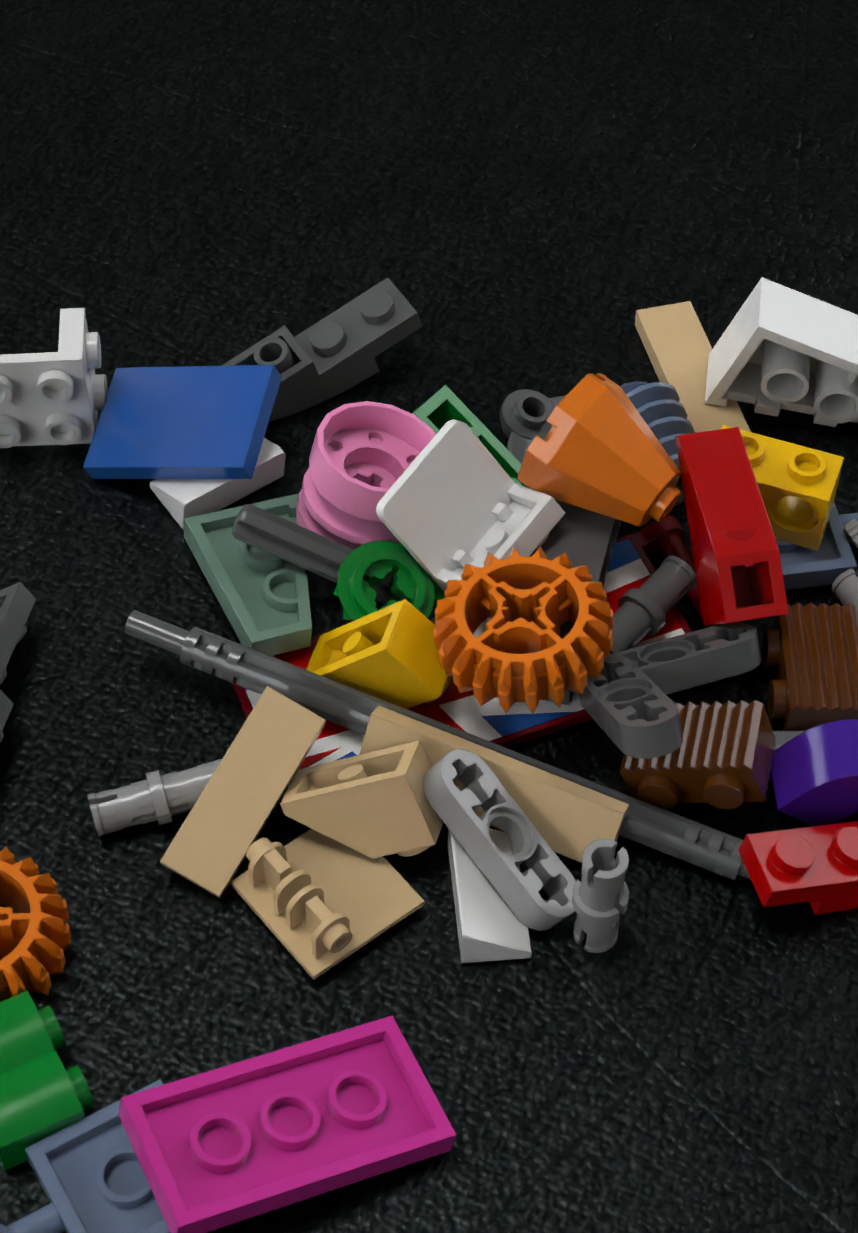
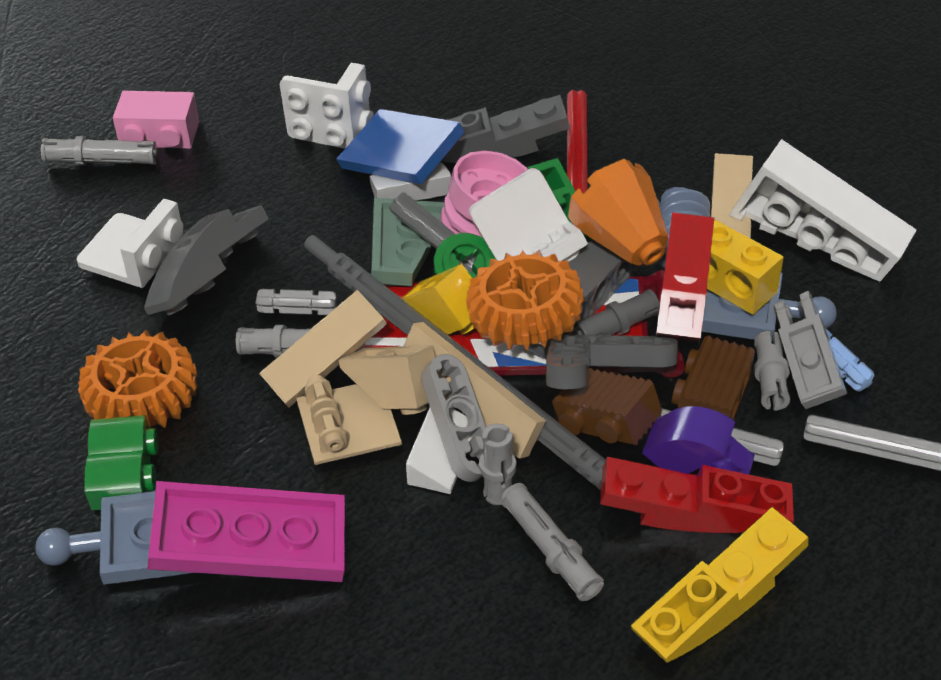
camera: 25 degrees right, 5 degrees down
none -> light grey axle [256,289,337,315]
none -> light grey pin [500,483,604,601]
none -> red axle [567,90,588,194]

